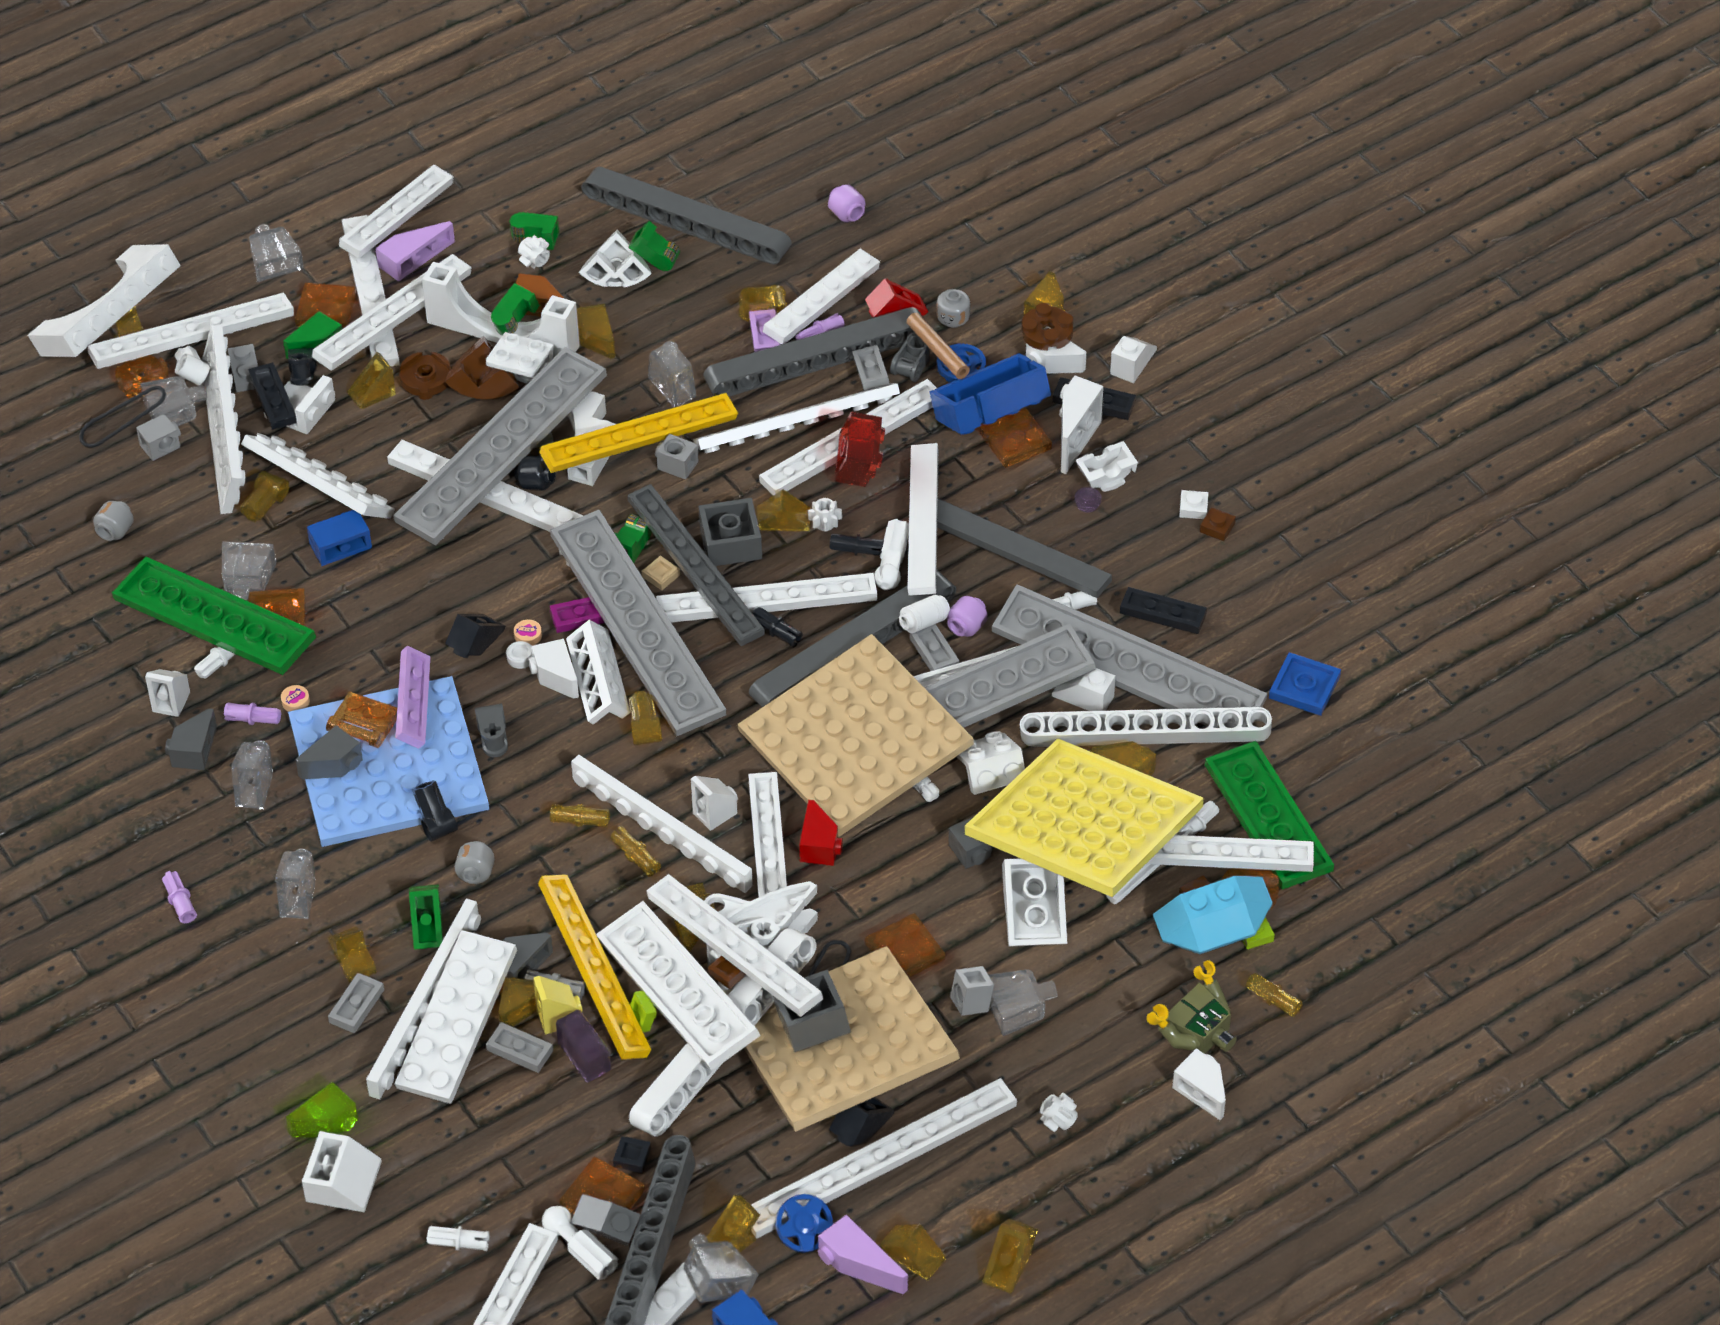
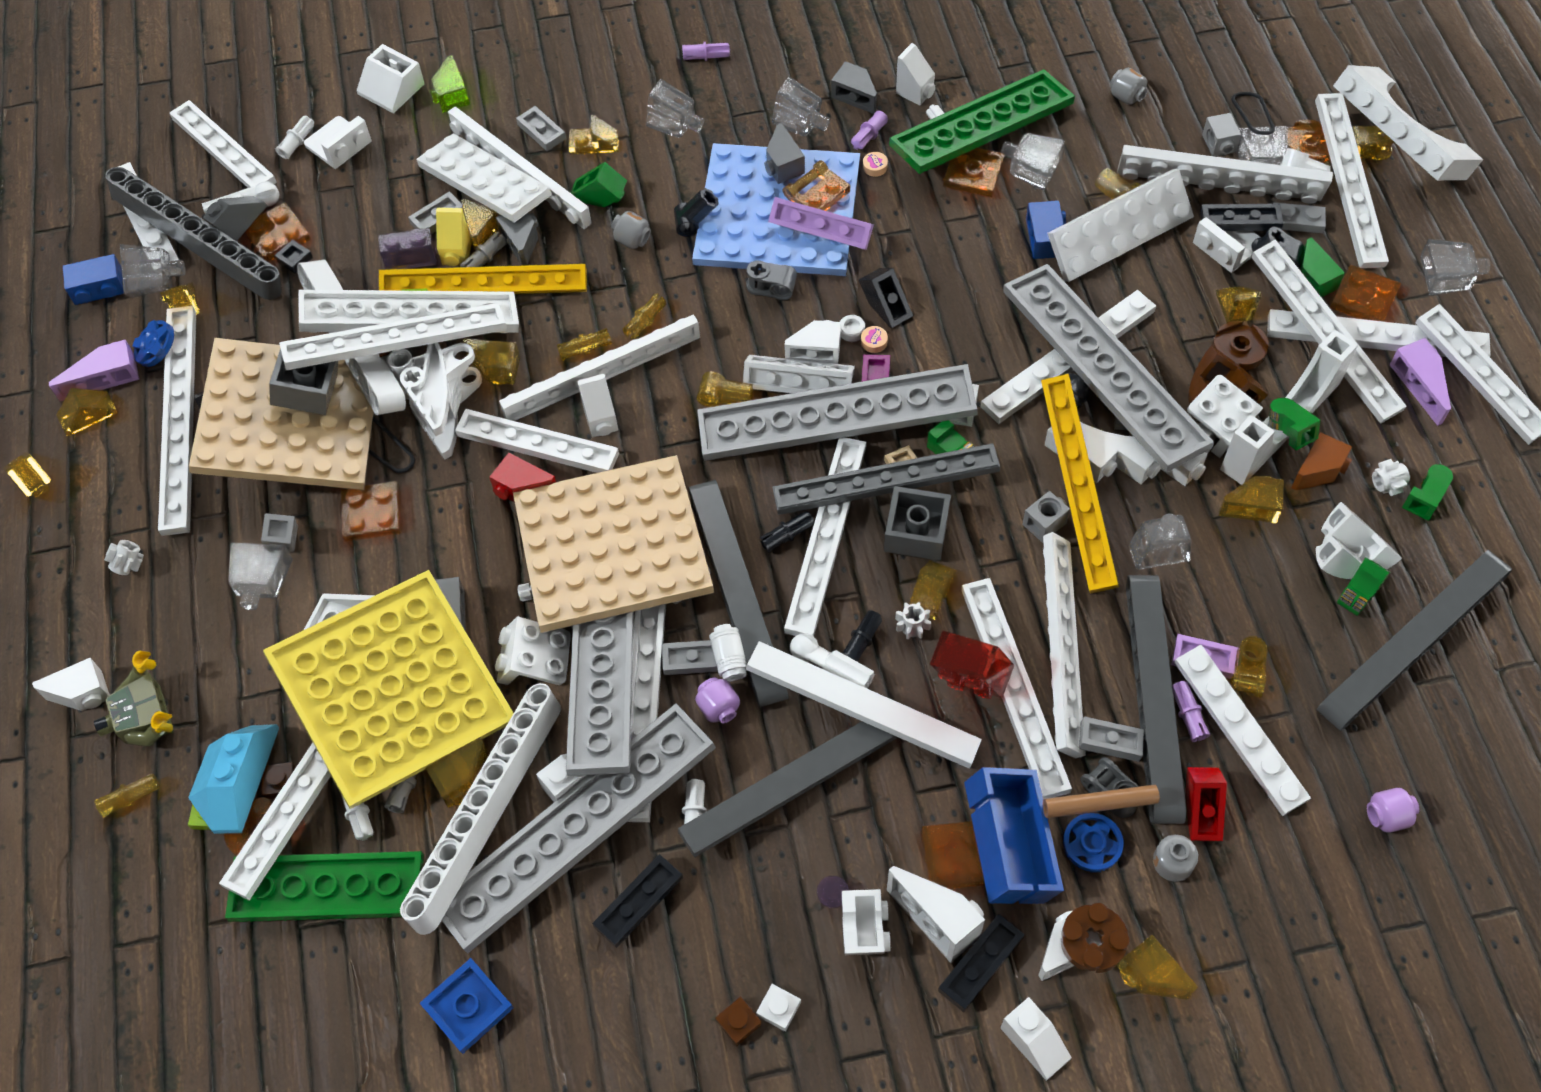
camera: 115 degrees right, 10 degrees up
none -> white bracket [304,116,372,169]

